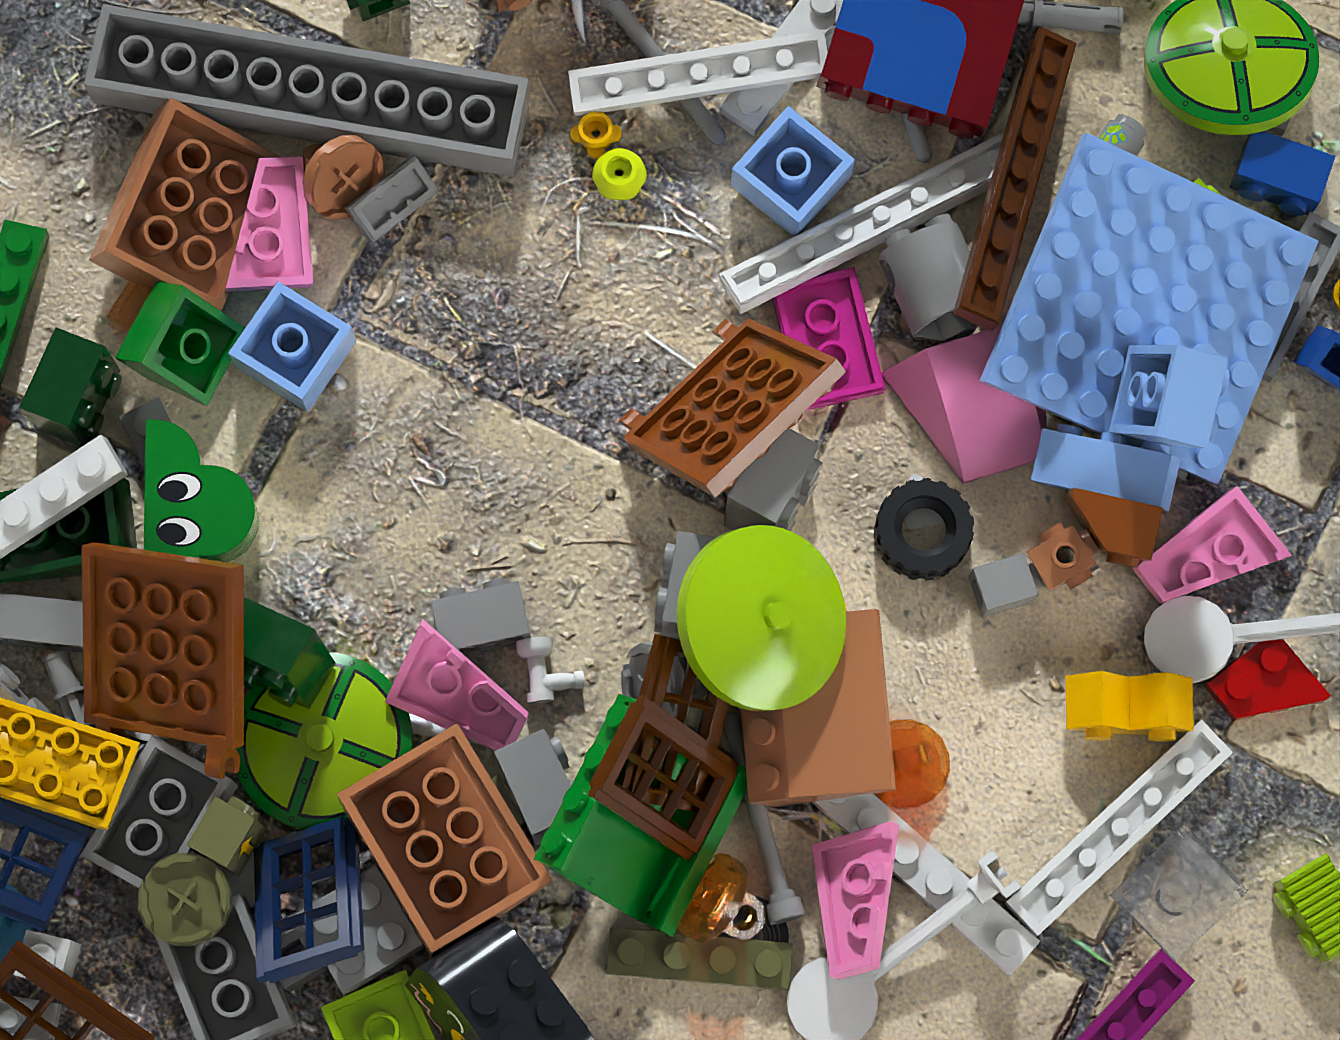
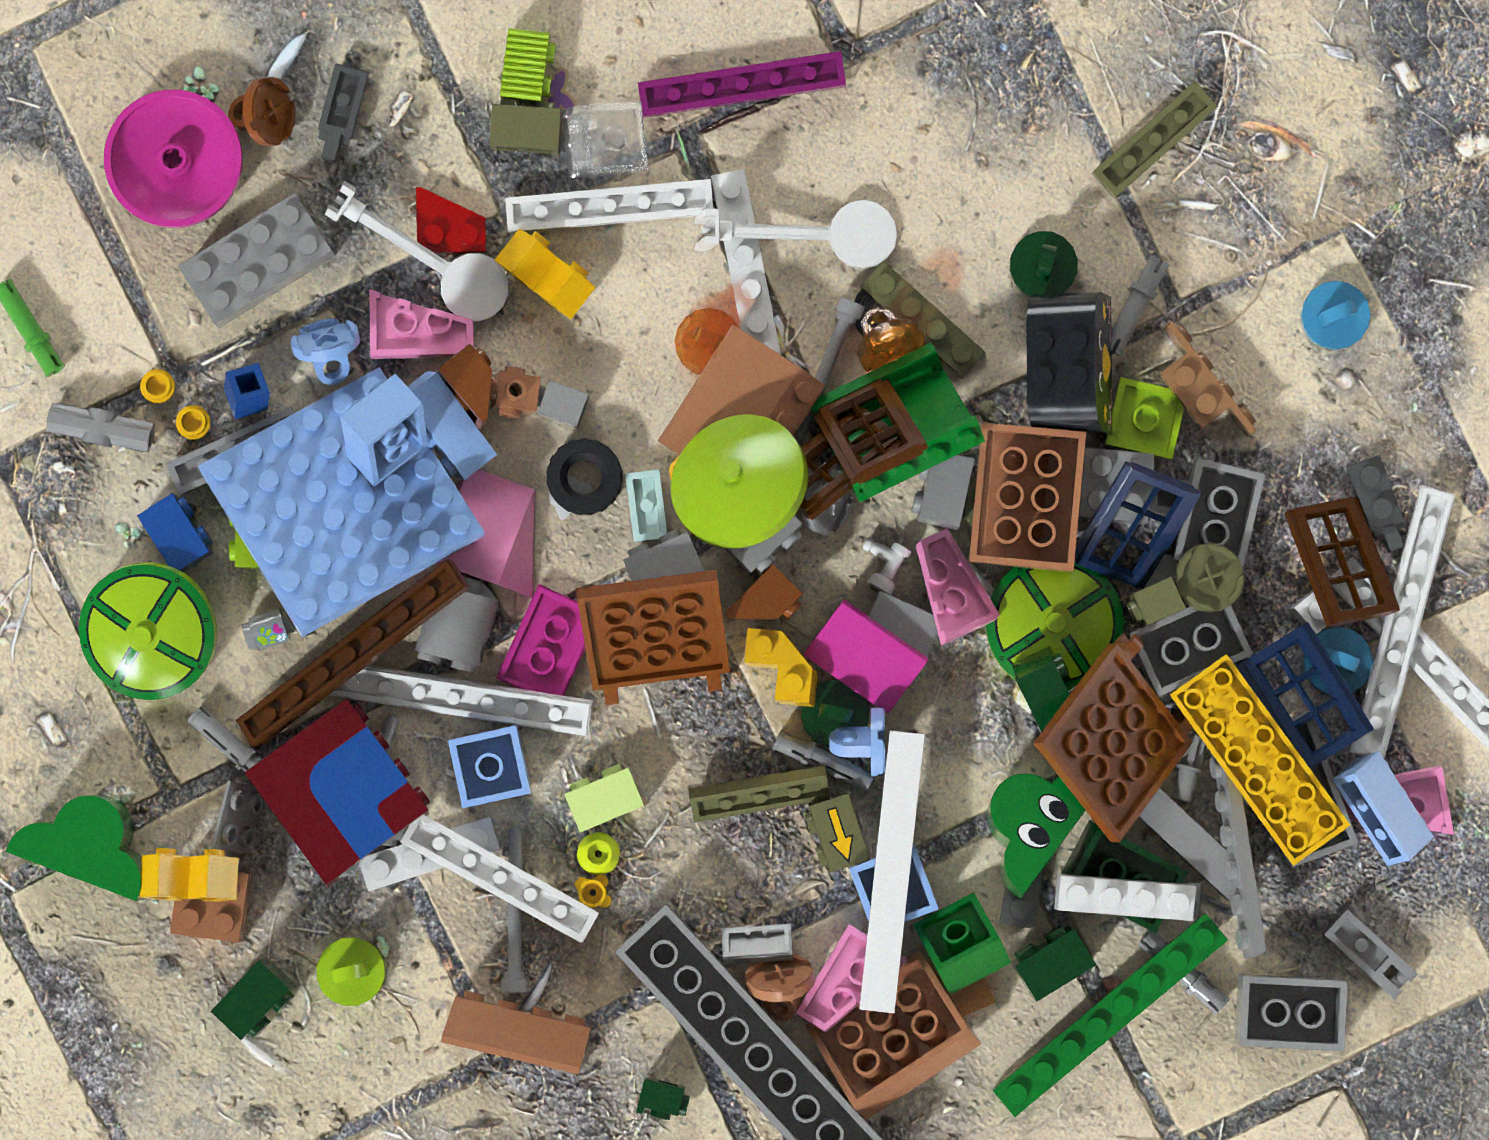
camera: 140 degrees left, 10 degrees up
bright pink wing [812,821,899,980] -> none
none -> light blue tile [291,318,360,385]
none -> olive brick [489,99,562,155]
none -> medium lavender sticker [545,68,577,111]
none -> yellowish green brick [564,764,645,832]
none -> light aqua plate [625,469,668,543]
none -> olive plate [688,765,830,822]
none -> dark orange slope [724,565,803,621]
none -> yellow brick [744,628,818,707]
none -> light grey pin [772,729,874,793]
none -> dark green tile [801,680,870,747]
none -> dark pink tile [803,599,928,714]
none -> olive brick [805,793,870,872]
none -> light blue tile [829,708,885,776]
none -> white tile [859,731,925,1013]

